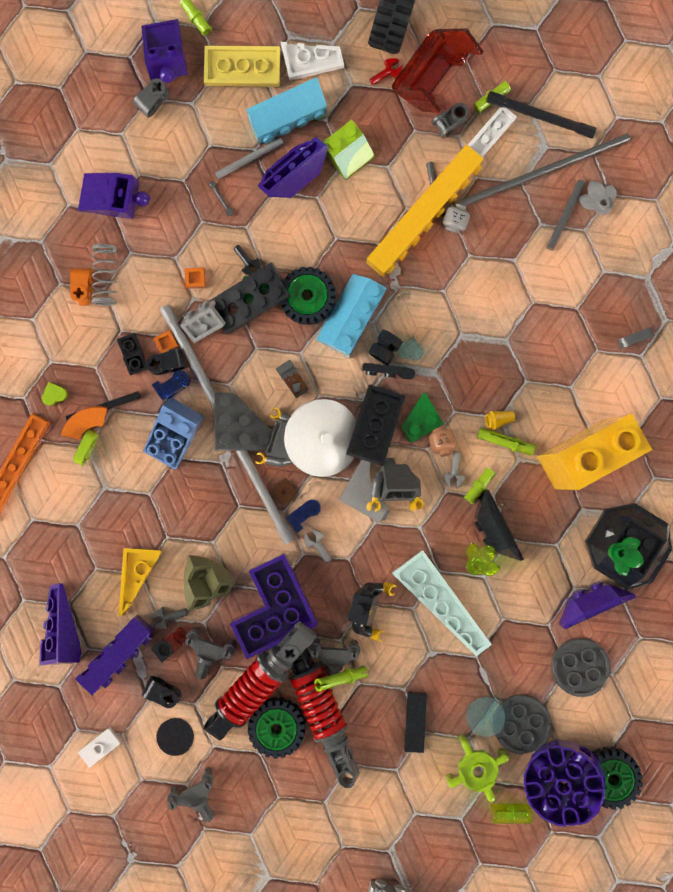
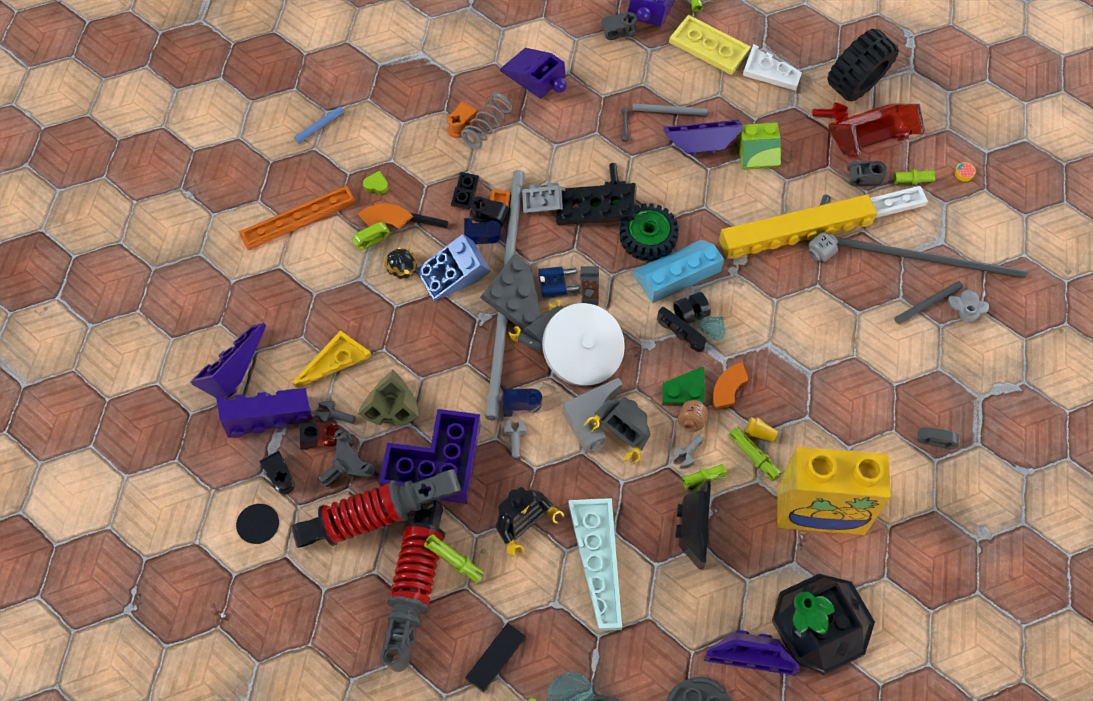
camera: 30 degrees right, 25 degrees down
white plate [78,727,121,768] -> none
dark grey axle [167,767,215,822] -> none
orange tile [185,267,206,289] -> none
medium azure slope [246,77,327,144] -> none
wheel [248,697,306,759] -> none
reddish brown wheel [273,481,296,504] -> none
dark grey axle [309,638,360,676] -> none
black plate [346,384,405,466] -> none
clear neon green plate [466,543,500,576] -> none
black piece [486,91,597,139] -> none
none -> black hair [384,248,417,279]
none -> clear blue piece [538,266,580,298]
none -> orange tile [712,362,749,410]
none -> tile [955,162,976,182]

